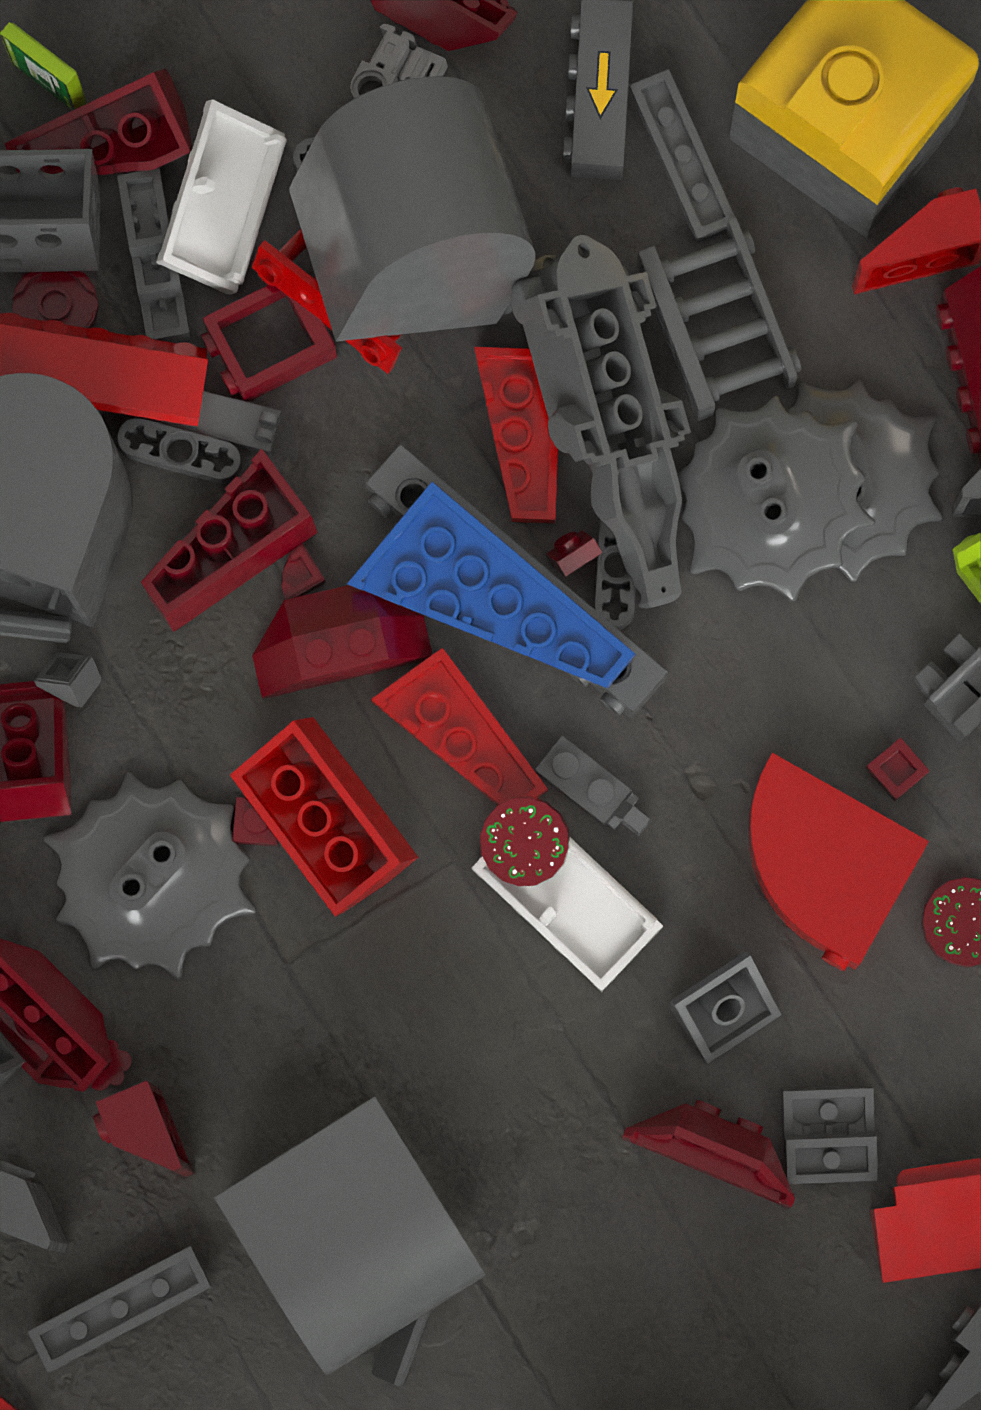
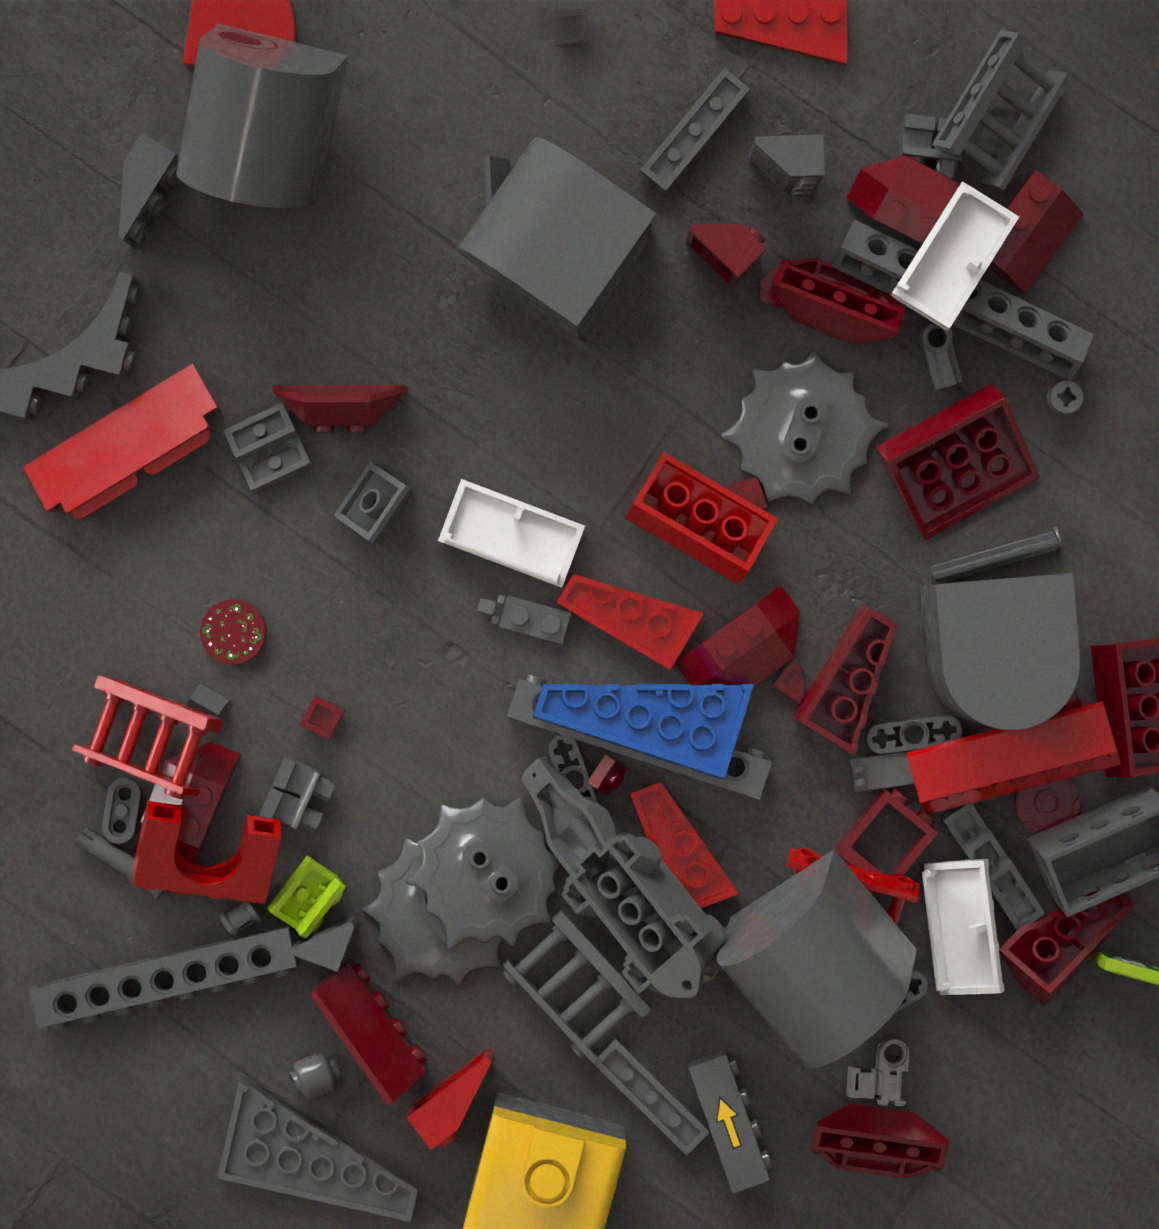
camera: 155 degrees right, 10 degrees up
dark grey slope [34,652,101,708] -> none
dark red tile [480,797,570,887] -> none
red brick [748,753,929,971] -> none

